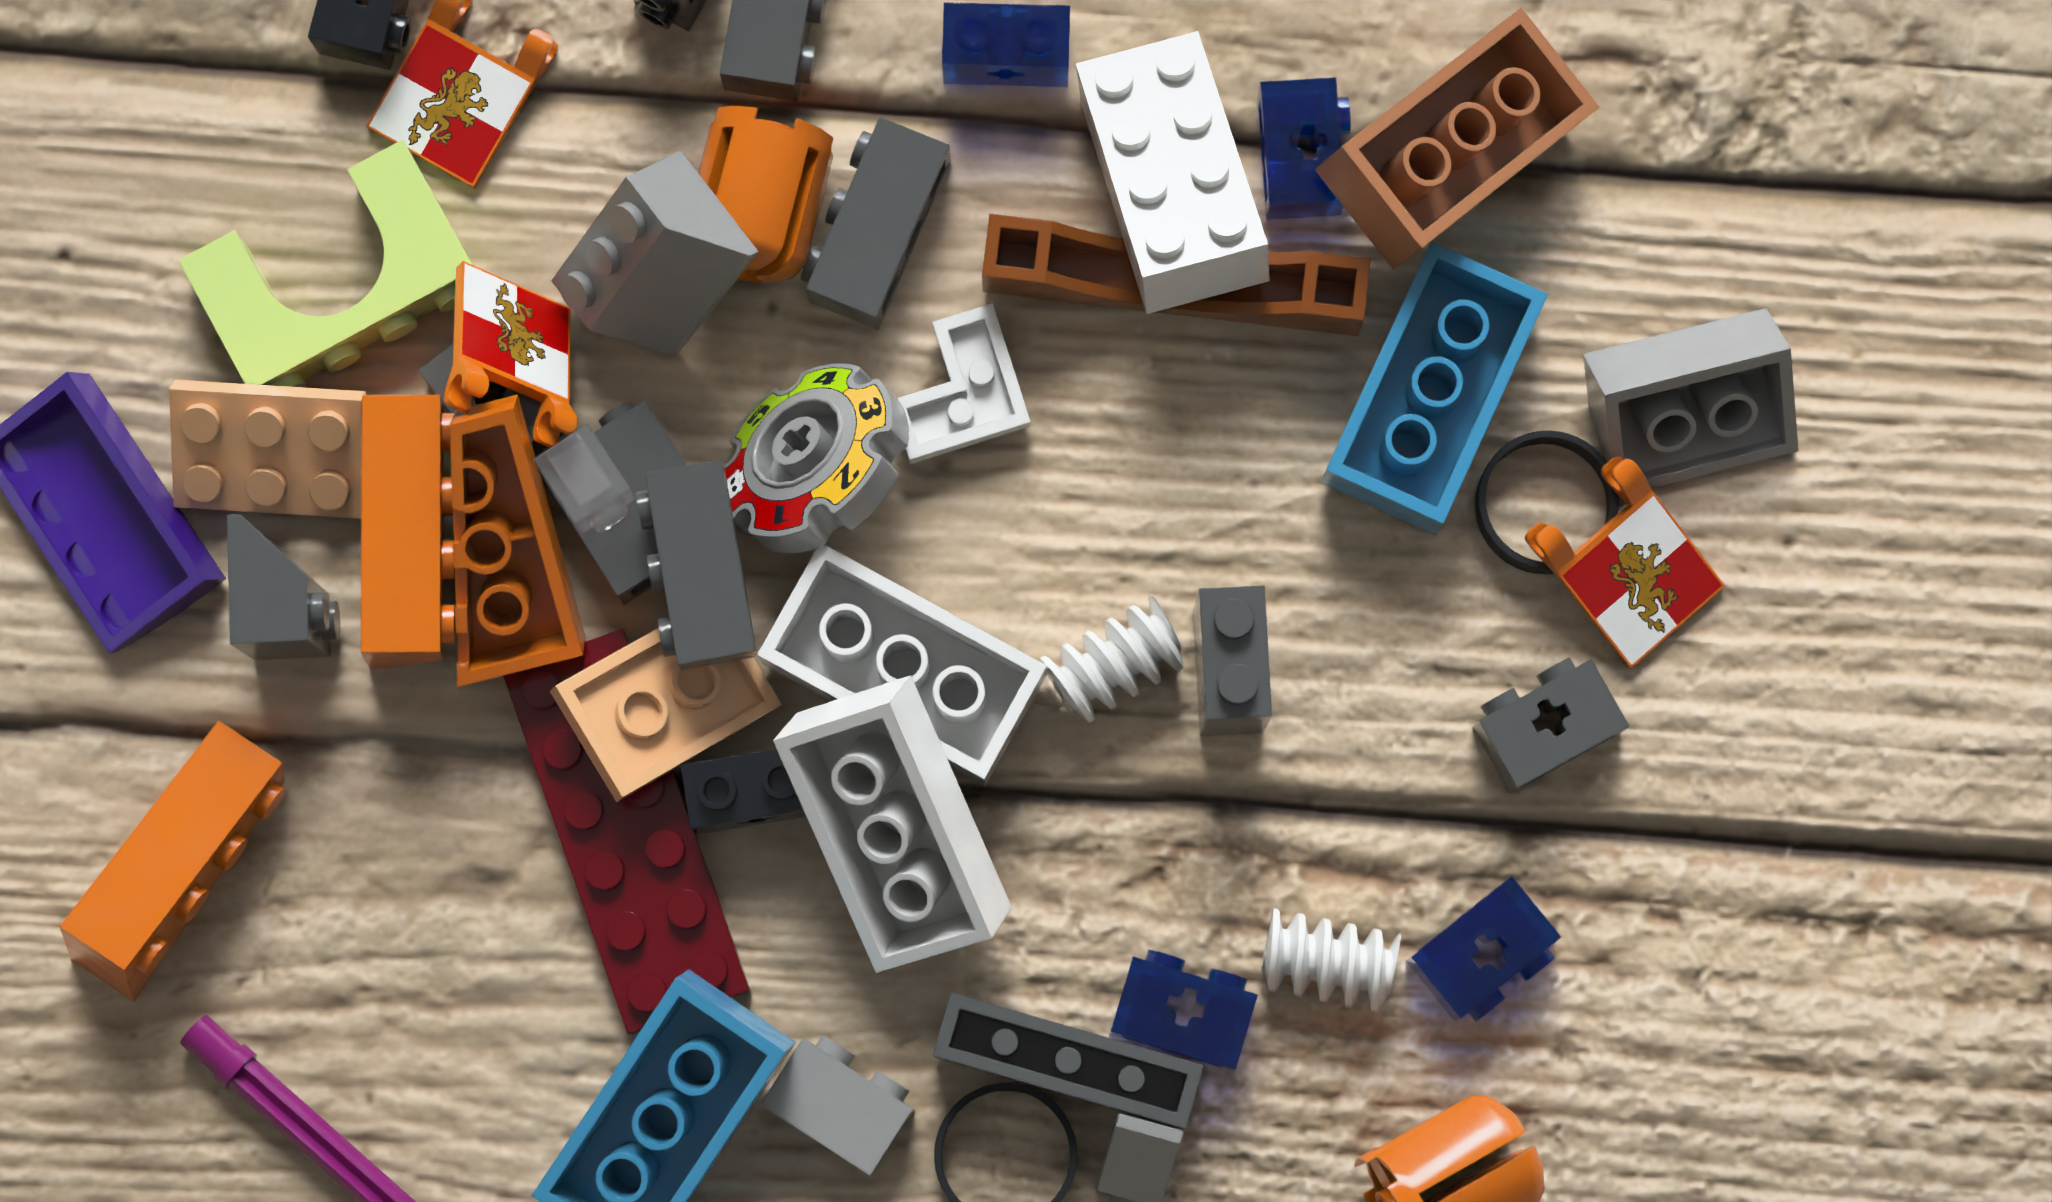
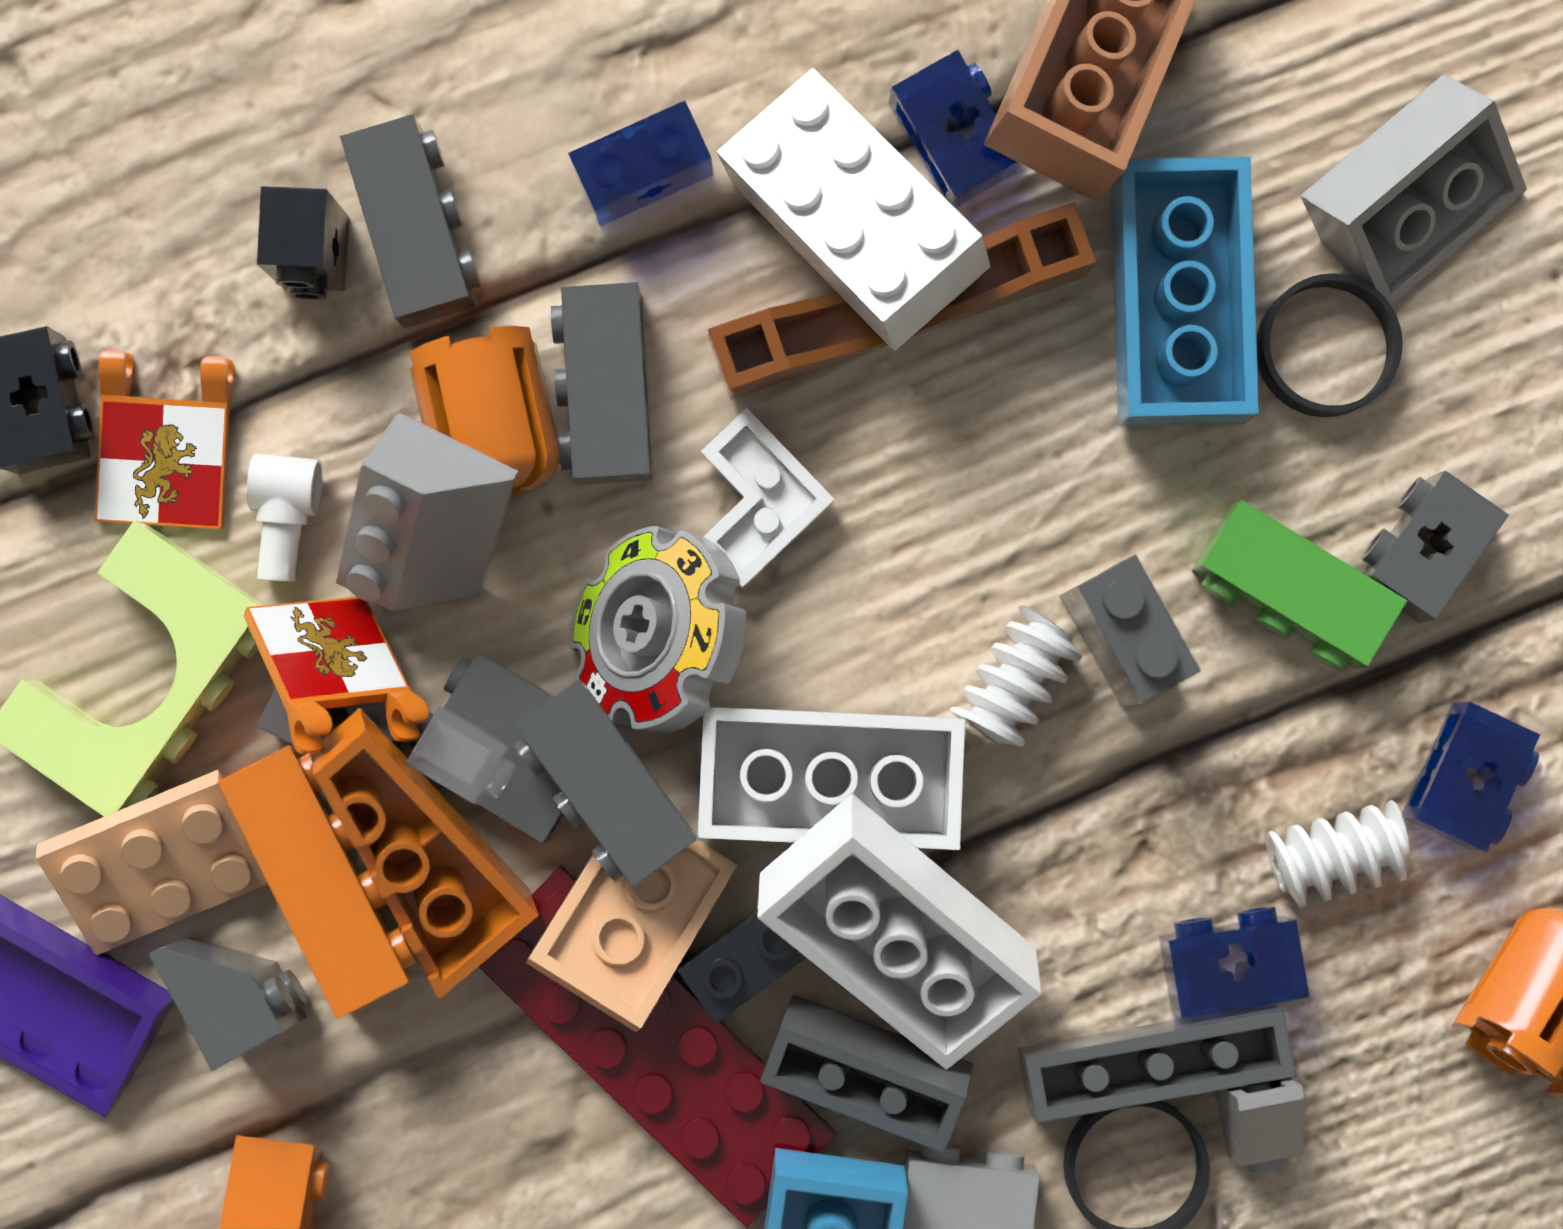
camera: 30 degrees left, 5 degrees up
flag [1525,456,1725,668] -> none
none -> white pin [247,453,323,582]
none -> dark grey brick [760,994,973,1153]
none -> bright green brick [1191,500,1407,672]

